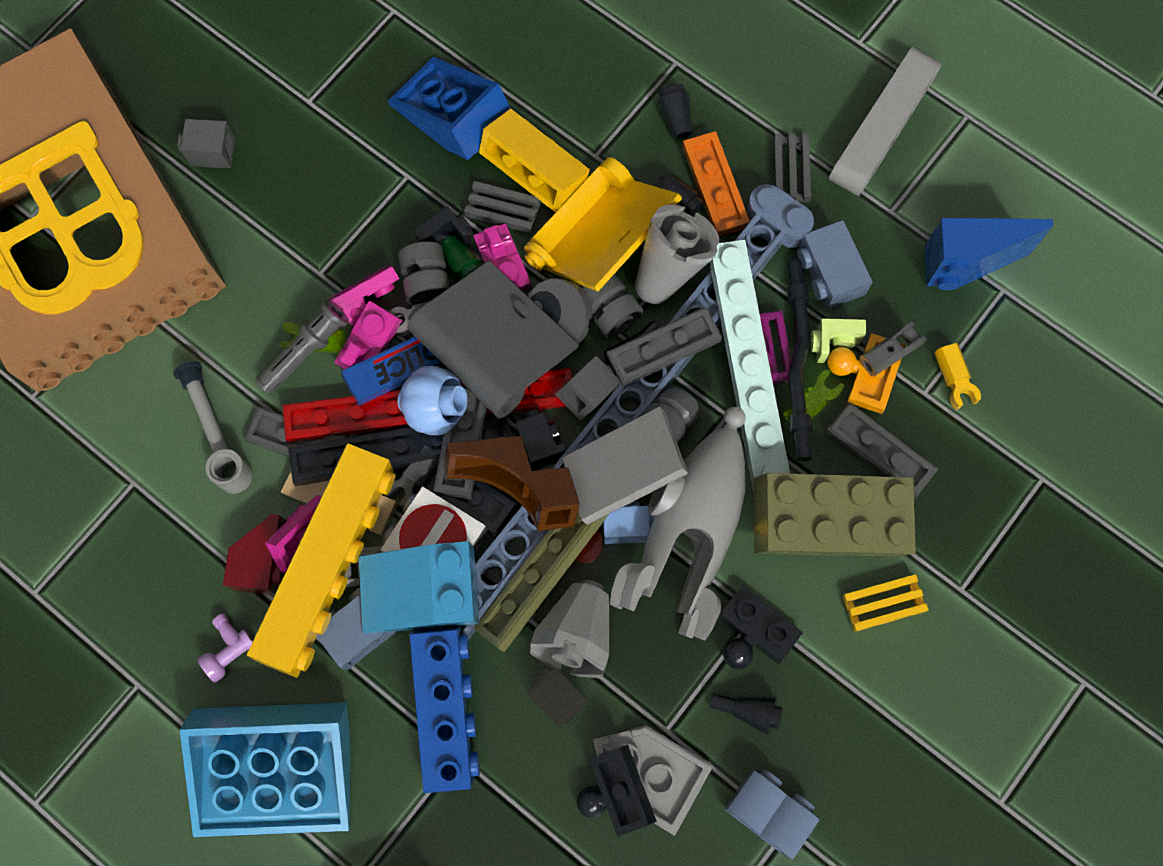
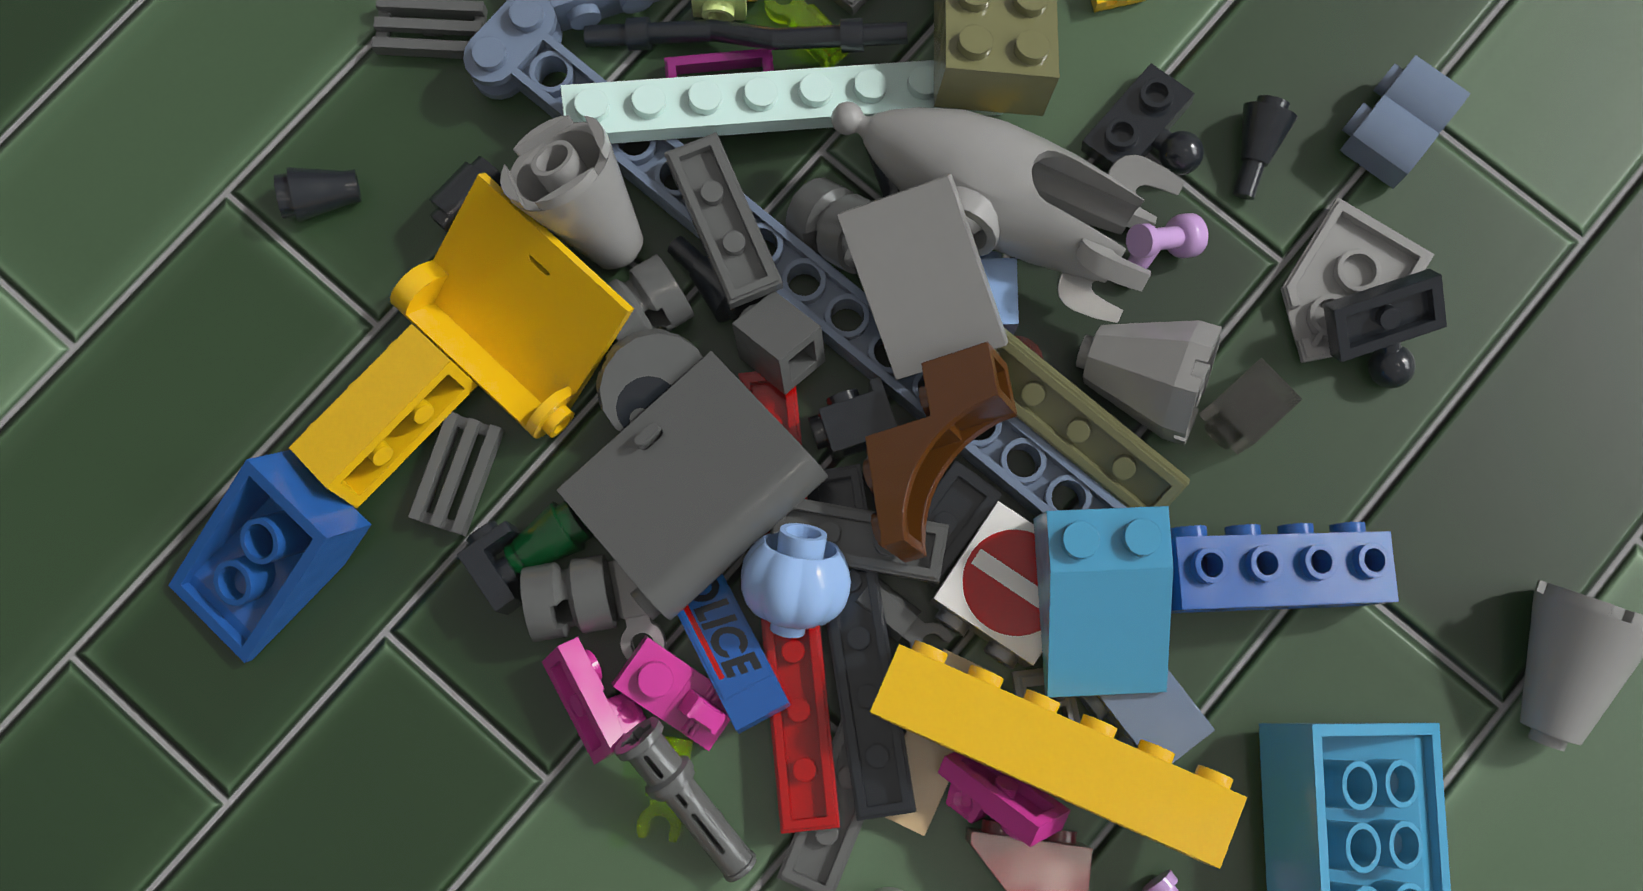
camera: 90 degrees left, 5 degrees up
dark pink hinge [473,223,532,292] -> none
orange plate [682,131,750,237] -> none
none -> lavender piece [1126,213,1208,269]

